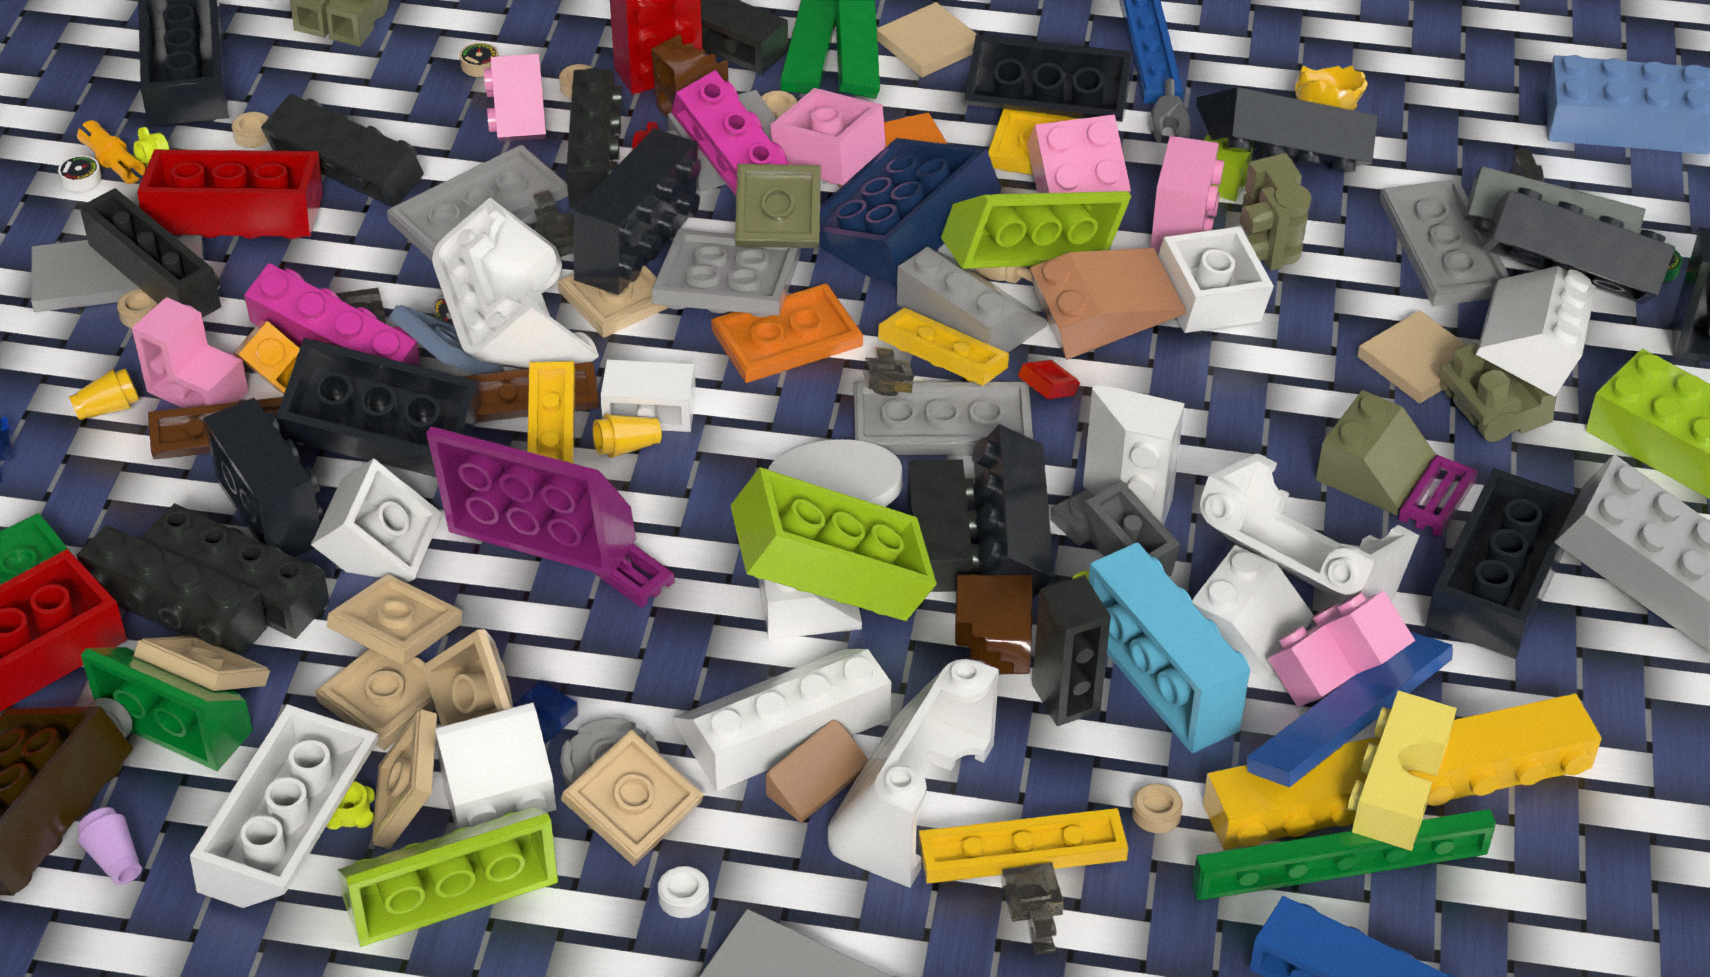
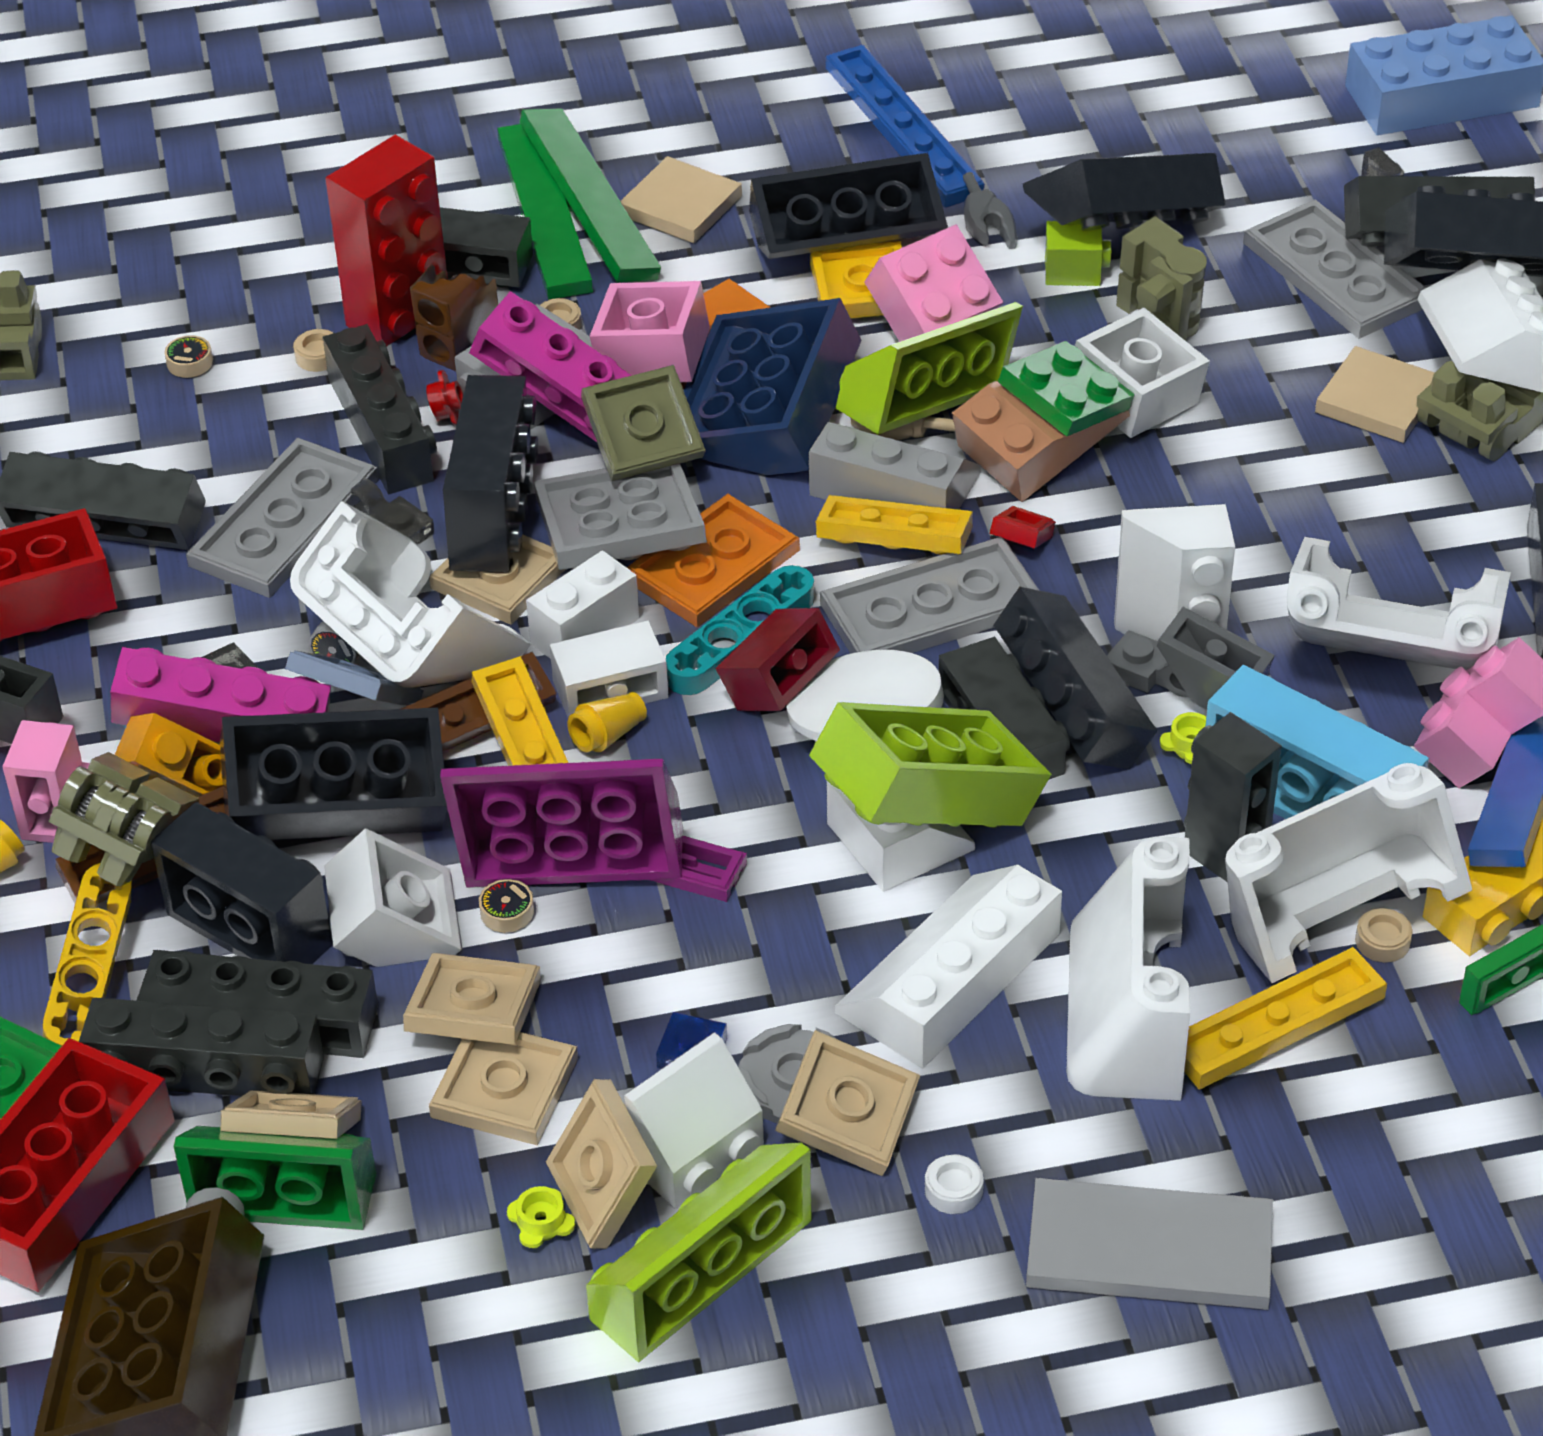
camera: 20 degrees left, 0 degrees up
lavender cone [77,807,142,885] -> none
white slope [190,704,378,908] -> none
tan slope [422,629,513,727] -> none
bright pink brick [484,54,546,142] -> none
medium nougat slope [766,719,869,823] -> none
clear smoke plate [863,347,914,396] -> none
reddish brown piece [955,575,1032,675] -> none
clear smoke plate [1001,862,1064,955] -> none
bright pink brick [1150,136,1224,252] -> none
white slope [1192,545,1313,681] -> none
yellow hair [1295,65,1368,110] -> none
olive slope [1316,390,1436,515] -> none
magenta tile [1398,454,1478,537] -> none
none -> yellow beam [43,863,132,1046]
none -> olive hips [48,752,200,886]
none -> tile [479,879,534,933]
none -> white brick [526,550,639,659]
none -> teal beam [665,565,814,695]
none -> dark red brick [715,608,840,711]
none -> green plate [998,341,1135,437]
none -> white windscreen [1225,763,1473,983]

